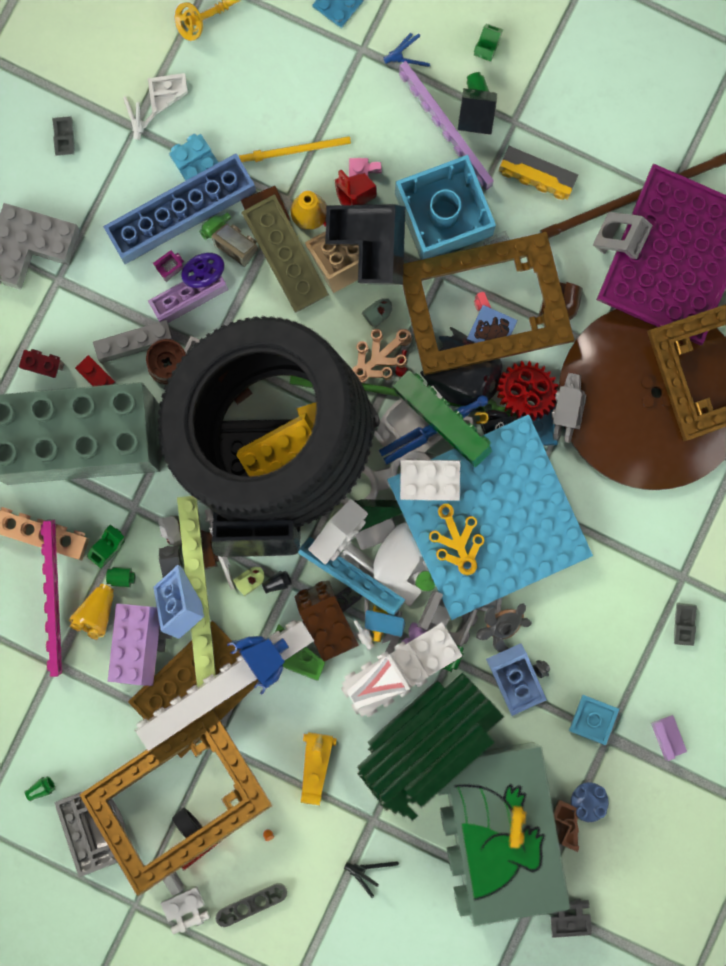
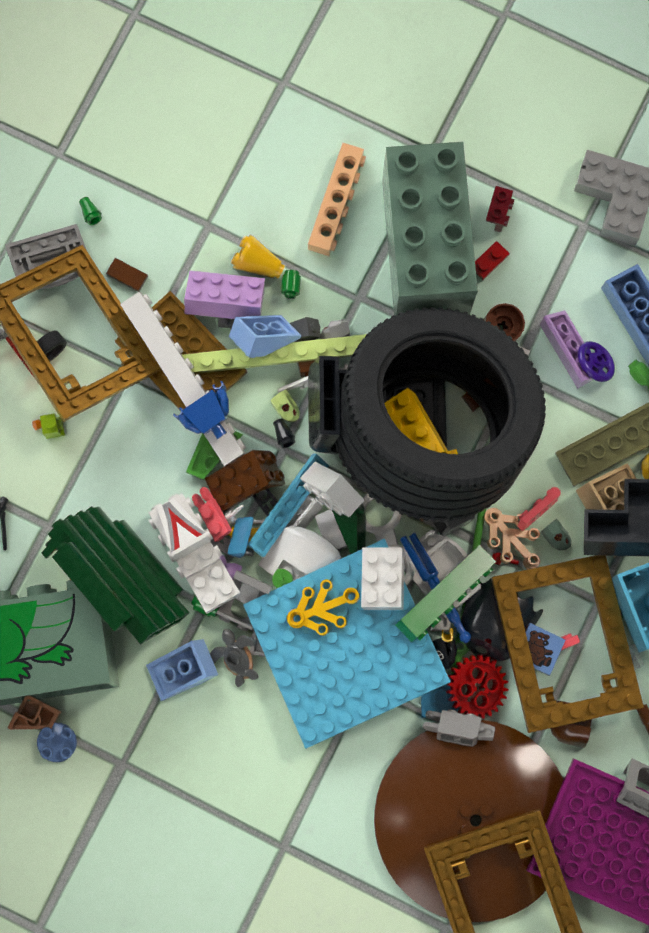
camera: 90 degrees right, 5 degrees down
dark pink plate [40,519,62,677] -> none
green brick [87,524,125,569] -> none
light grey brick [93,320,173,364] -> none
magenta window [153,250,184,282] -> none
dark tan slope [211,223,258,267] -> none
yellow piece [300,732,337,806] -> none
yellow plate [509,806,526,848] -> none
dark grey plate [533,660,550,678] -> none
medium azure plate [569,695,619,745] -> none
lavender panel [651,715,687,761] -> none
dark grey slope [674,603,697,646] -> none
none -> lime brick [40,413,65,439]
none -> reddish brown tile [106,258,148,292]
none -> coral hinge [192,487,232,542]
none -> coral hinge [517,487,561,531]

